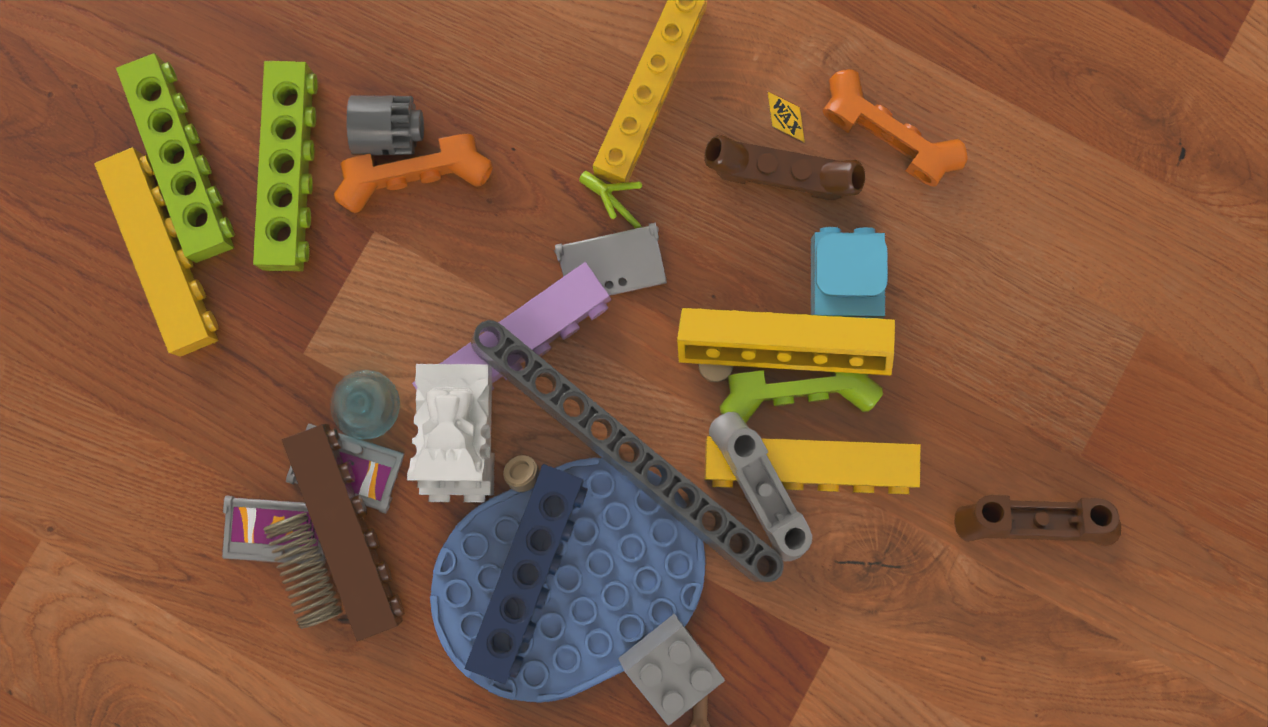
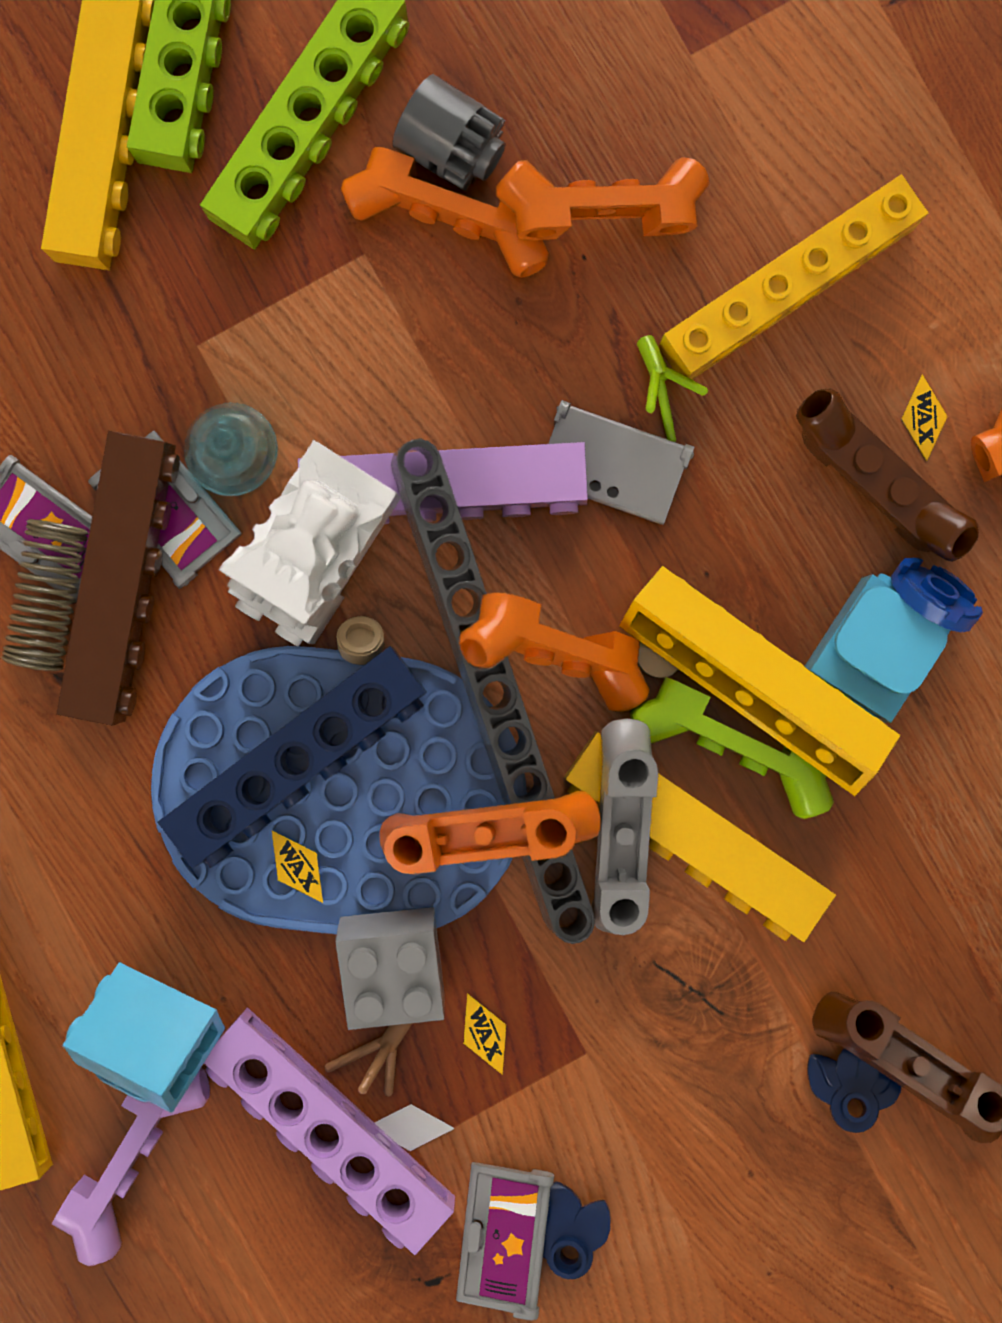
camera: 30 degrees right, 5 degrees up
none -> yellow sticker [271,830,323,903]
none -> orange plate [380,791,601,874]
none -> orange plate [459,593,650,712]
none -> yellow sticker [464,993,506,1075]
none -> orange plate [496,157,709,240]
none -> dark blue plate [807,1048,901,1133]
none -> blue tile [891,558,983,632]

